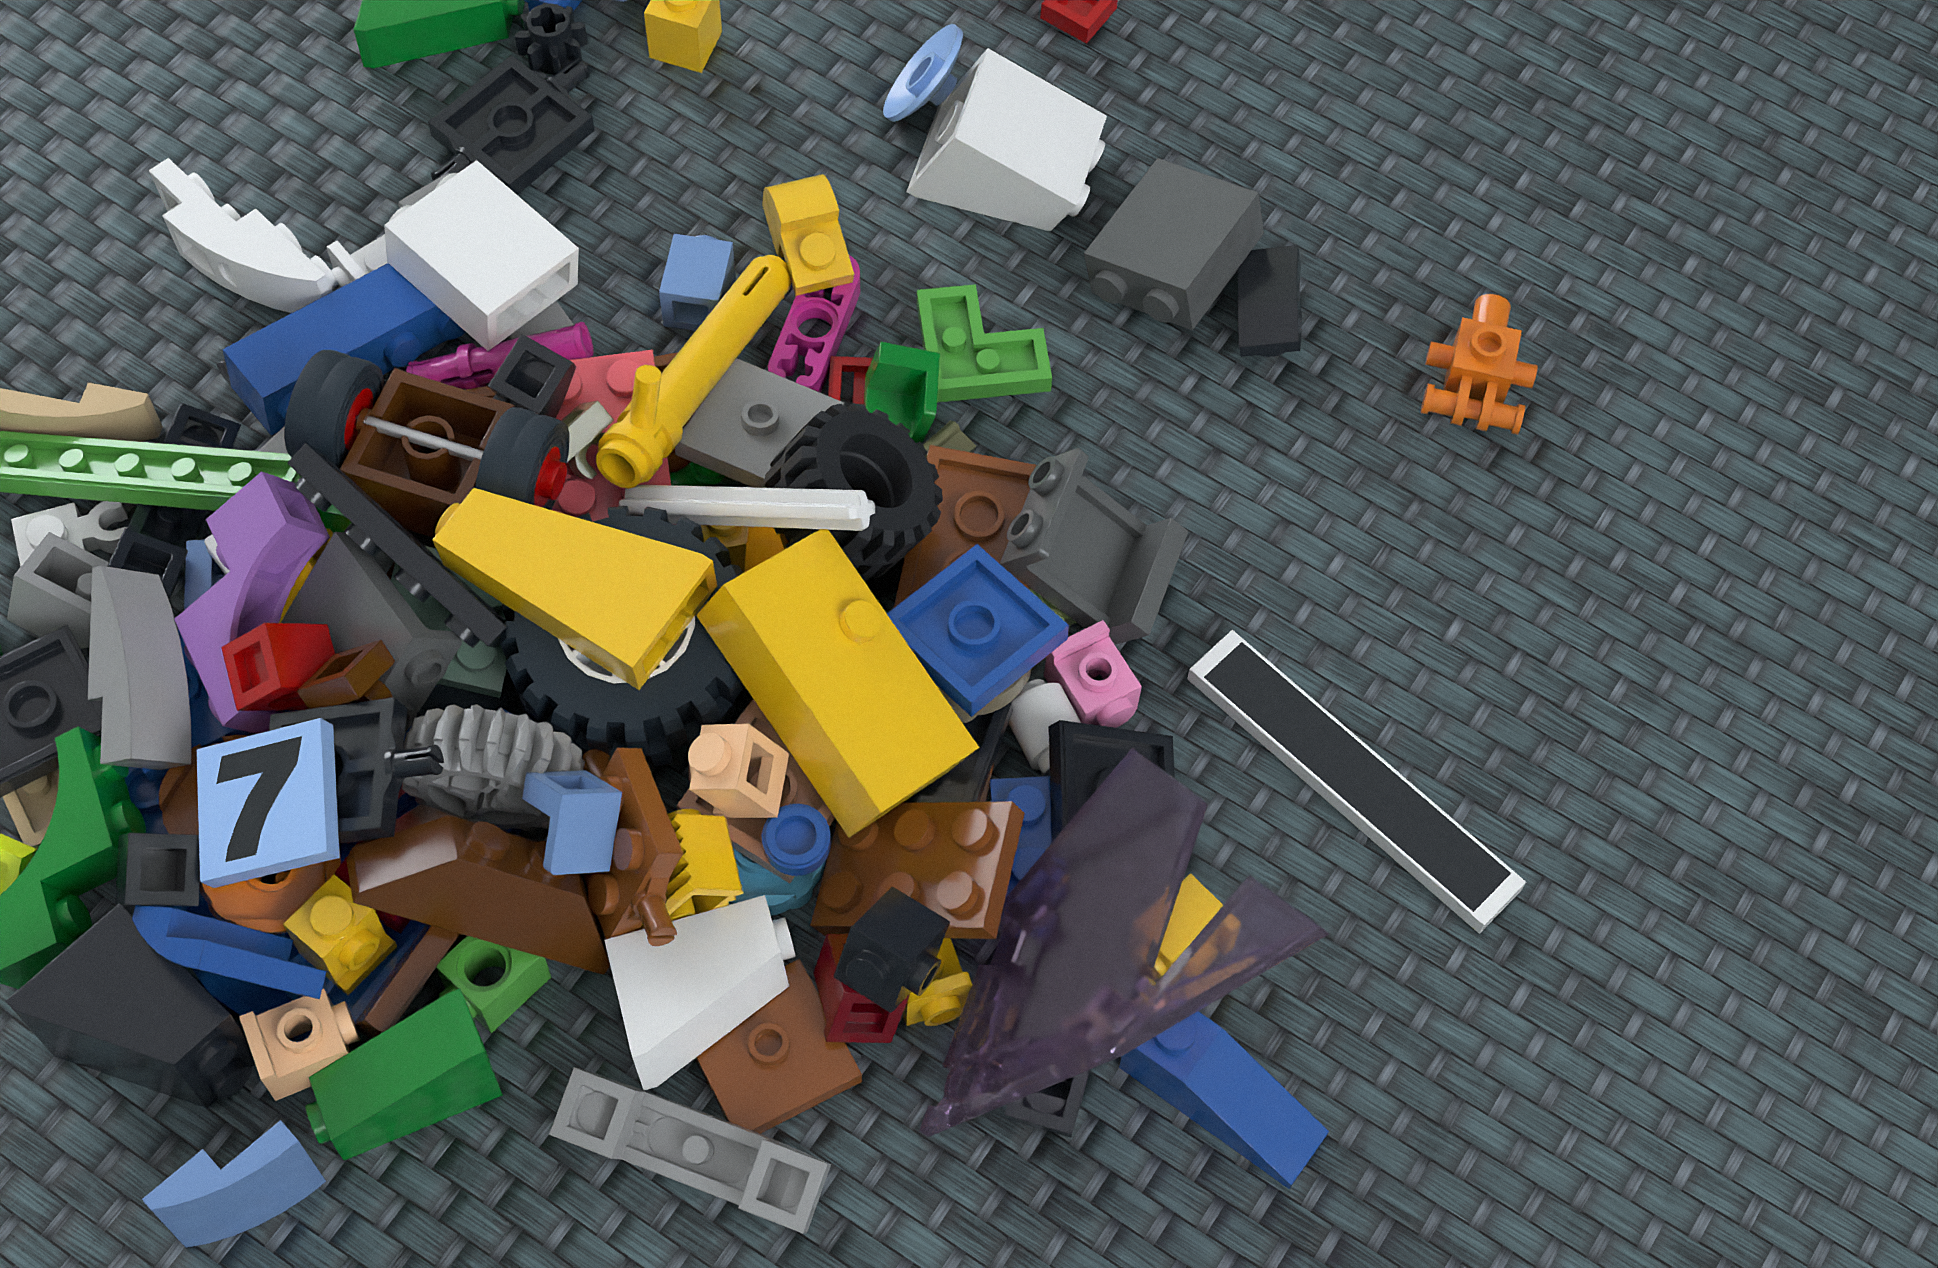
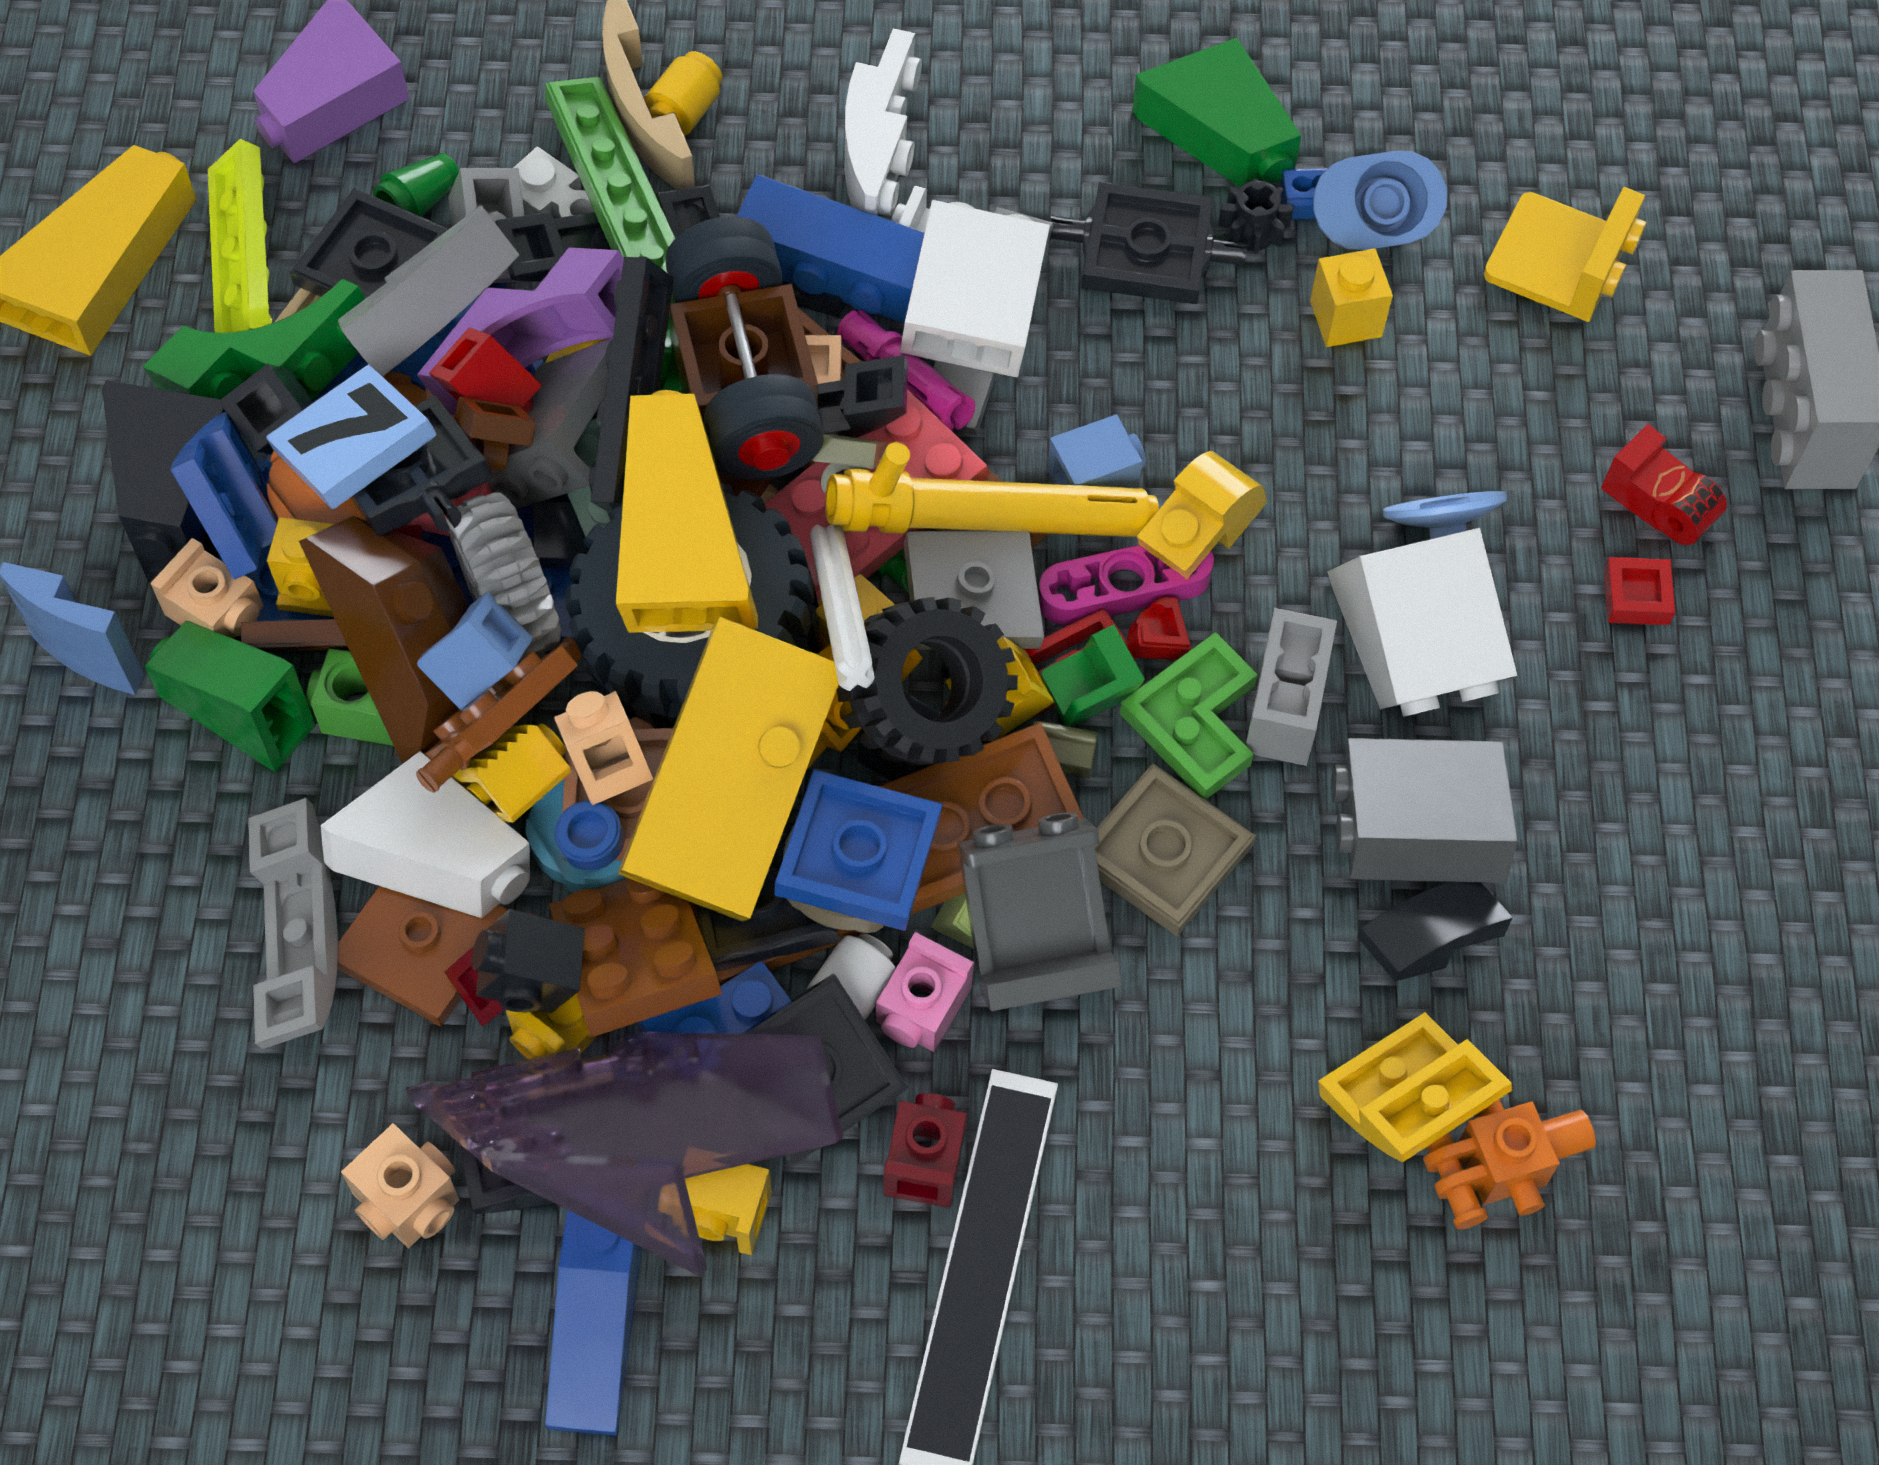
camera: 60 degrees right, 0 degrees up
none -> light nougat brick [341,1123,459,1249]
none -> yellow brick [644,51,723,136]
none -> dark red brick [884,1093,967,1208]
none -> dark tan tile [1095,763,1256,937]
none -> red tile [1127,596,1192,660]
none -> light grey brick [1246,608,1337,766]
none -> yellow slope [1318,1012,1512,1163]

